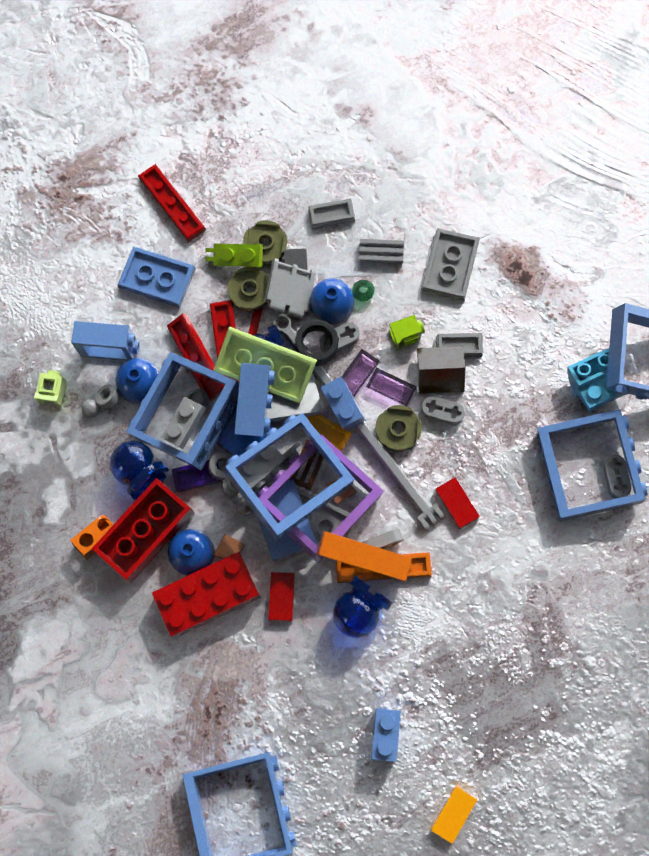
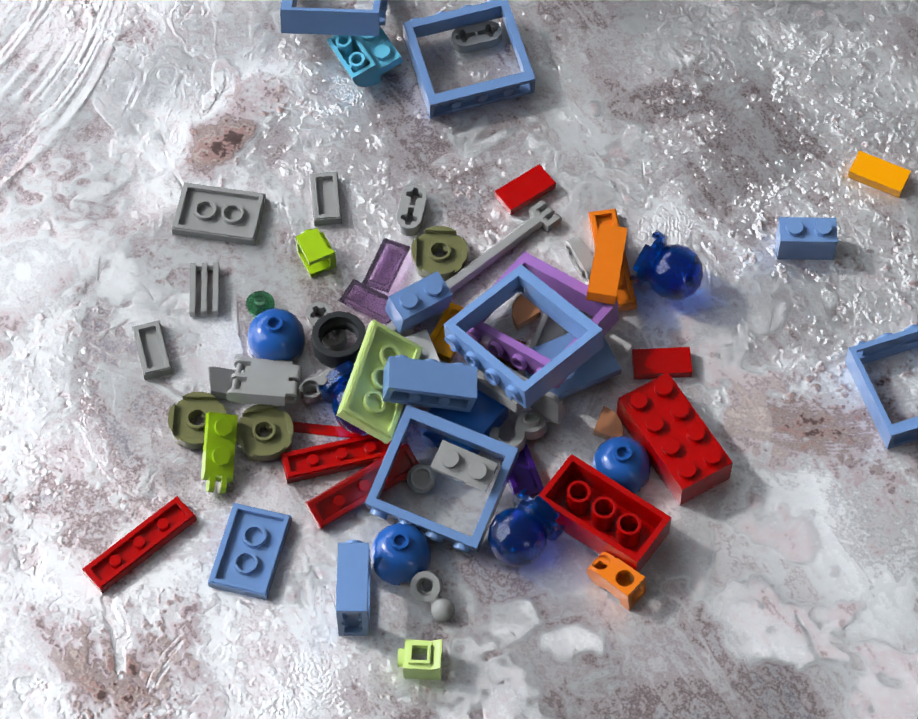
camera: 100 degrees left, 15 degrees down
dark brown slope [417,346,466,394] -> none

